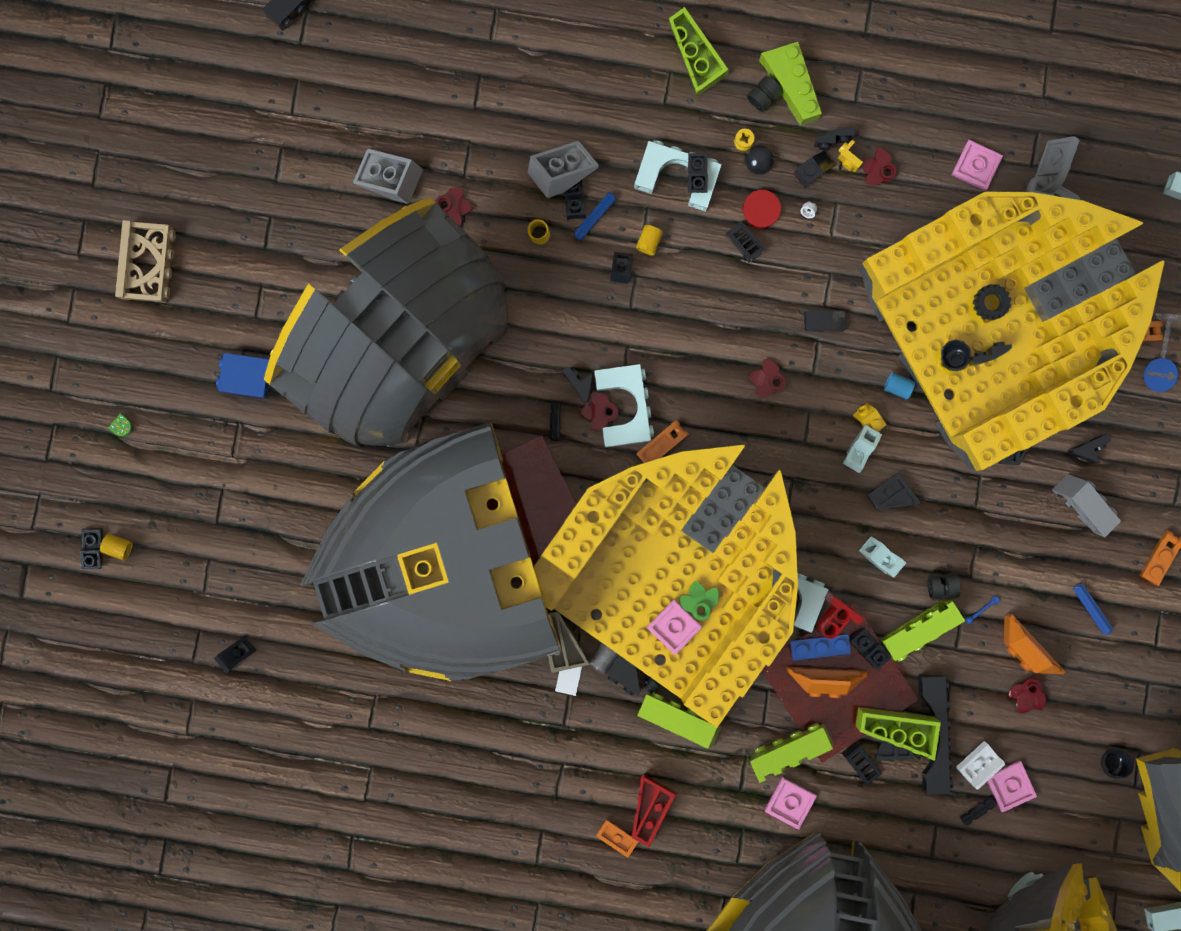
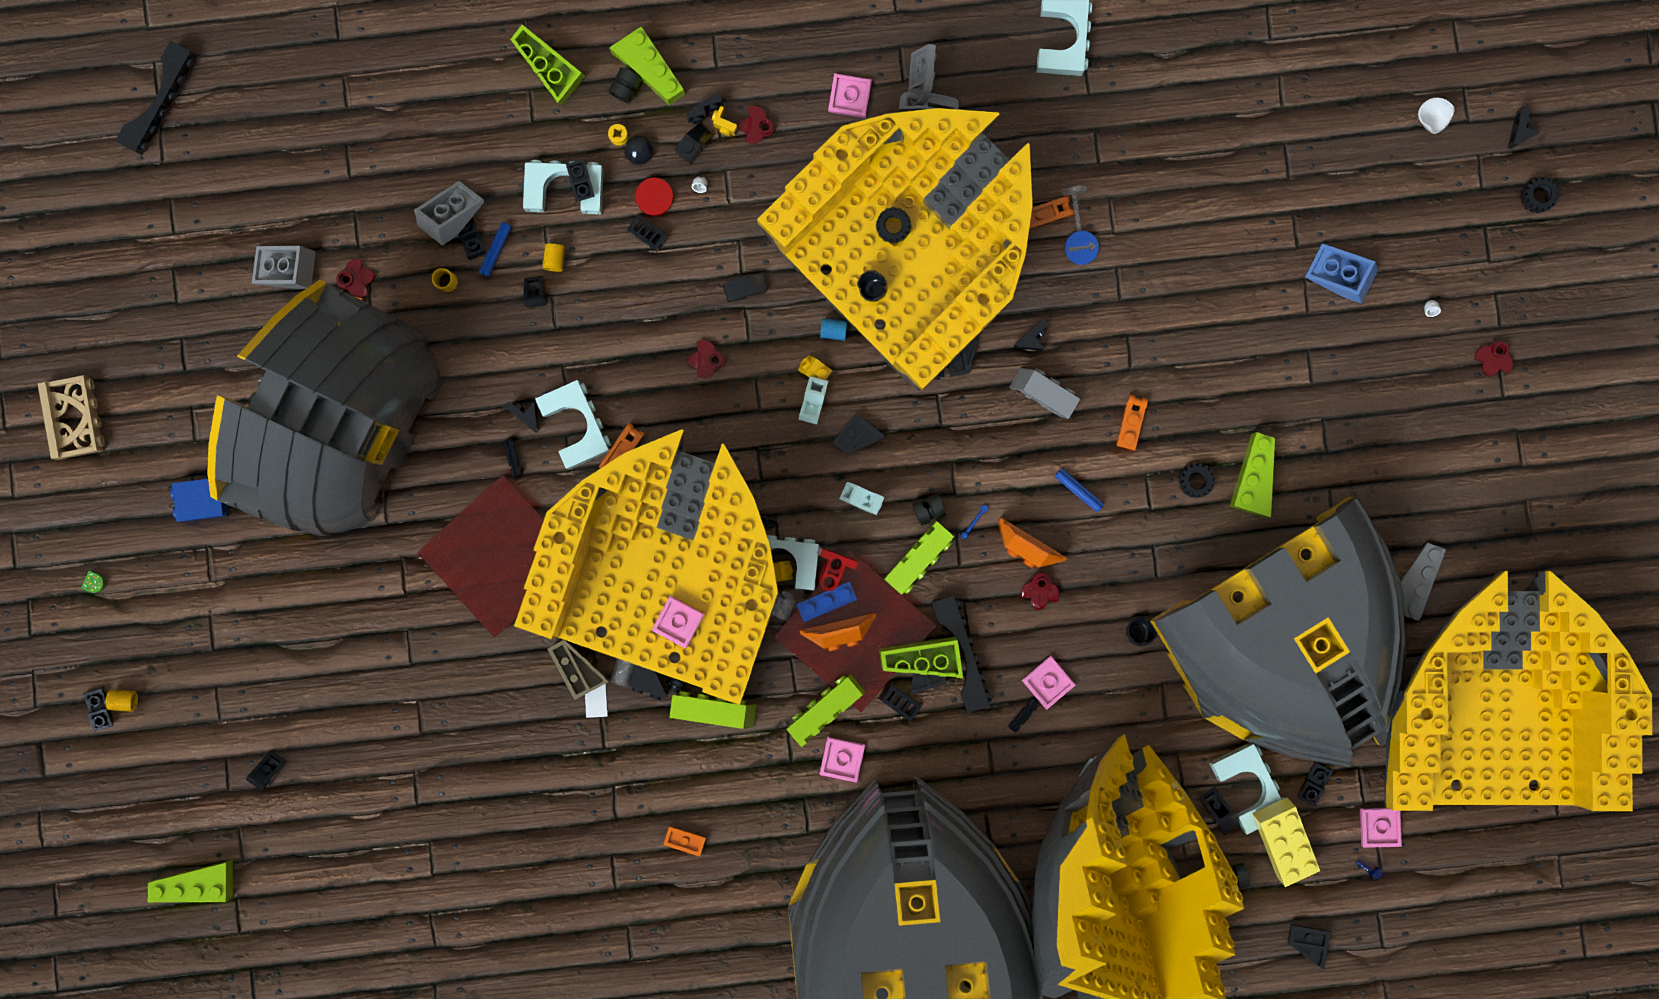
camera: 25 degrees left, 0 degrees up
dark grey piece [300,422,562,681] -> none
dark red plate [580,392,619,430] -> none
red wedge [632,774,678,847] -> none
bright green plate [680,581,719,620] -> none
black slope [849,627,892,670] -> none
white bracket [956,741,1005,790] -> none
black slope [969,342,1012,367] -> none
none -> lime wedge [148,859,233,902]

